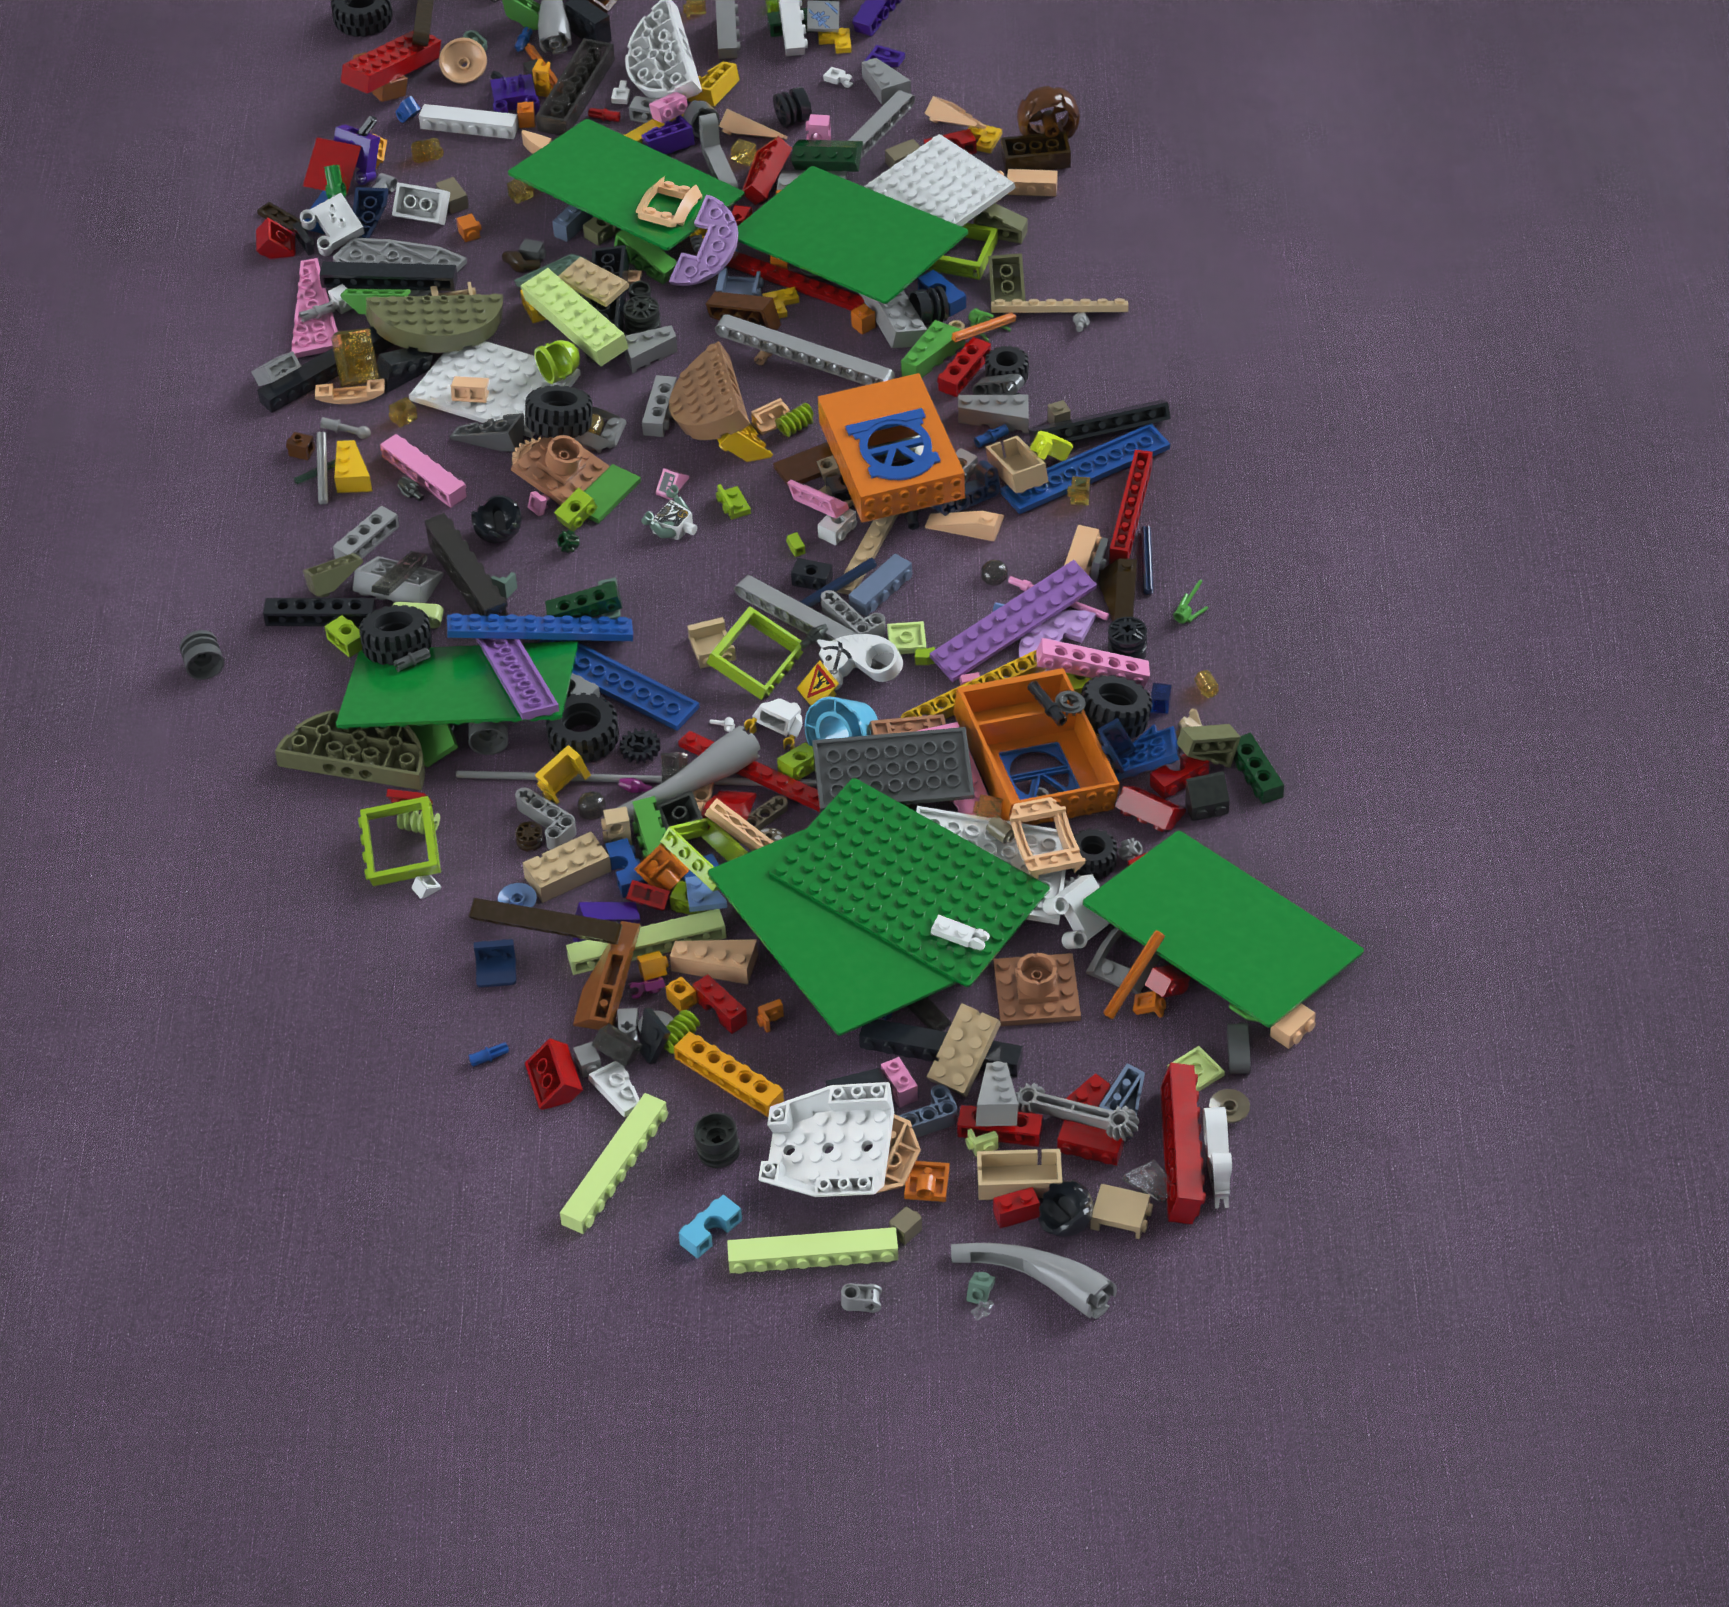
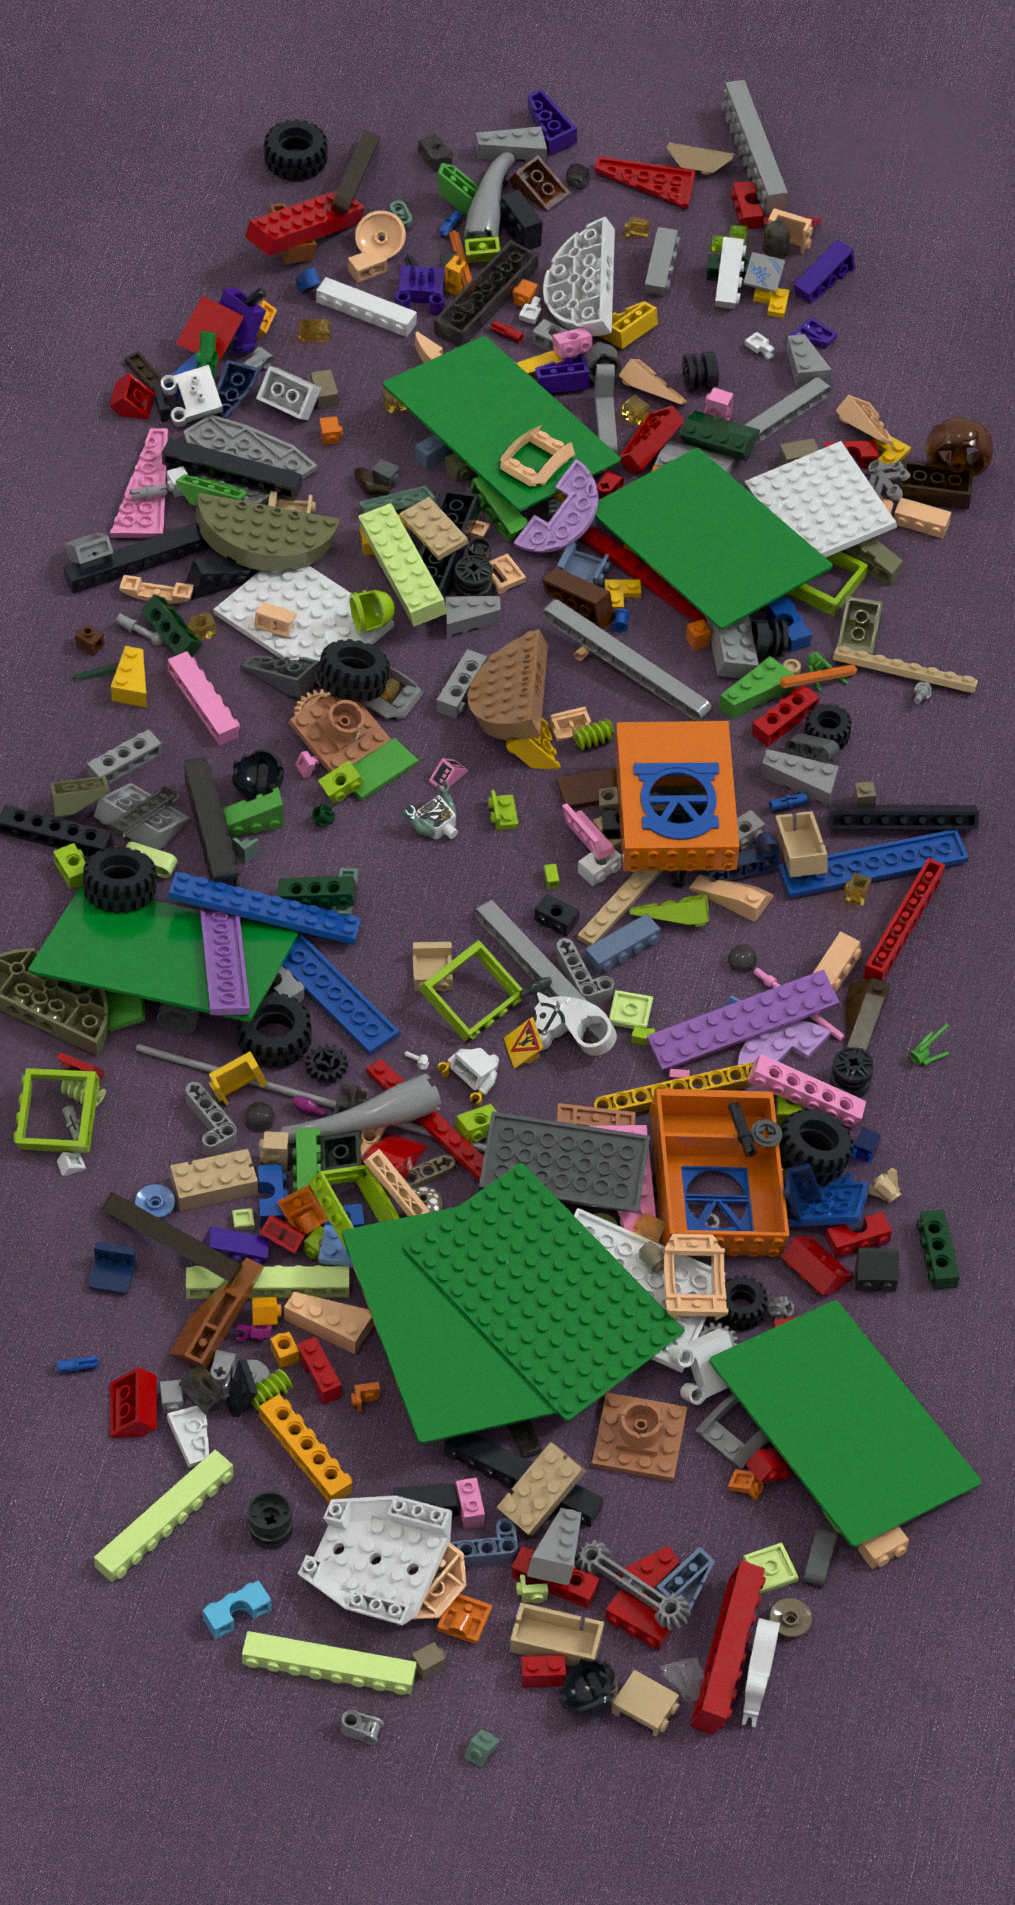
camera: 10 degrees right, 5 degrees up
light grey axle [317,432,328,505] -> none
clear yellow slope [331,328,379,387] -> none
dark grey axle [394,648,431,672] -> none
pearl dark grey piece [397,476,424,501] -> none
dark brown wheel [515,821,543,852] -> none
orange brick [517,102,535,128] -> none
dark blue axle [799,558,877,607] -> none
medium azure cone [804,697,878,747] -> none
white hinge [931,915,990,950] -> none
light grey brick [951,1243,1117,1319] -> none
clear piece [970,1300,994,1321] -> none
neon yellow arch [1030,431,1073,461] -> none
dark grey plate [1090,537,1108,583] -> none
orange axle [1103,930,1165,1019] -> none
dark blue axle [1141,526,1153,595] -> none
olive wedge [1177,724,1241,768] -> none
clear yellow brick [1194,670,1219,698] -> none
none -> light grey pin [62,1105,81,1141]
none -> dark green brick [141,594,203,657]
none -> bright green wedge [223,787,283,837]
none -> yellowish green tile [232,1208,255,1231]
none -> light nougat slope [348,253,388,283]
none -> lime brick [465,236,500,263]
none -> light nougat plate [489,553,526,595]
none -> orange brick [512,279,538,307]
none -> blue bush [612,608,630,632]
none -> lime wedge [629,894,710,927]
none -> light grey plant [868,460,910,501]

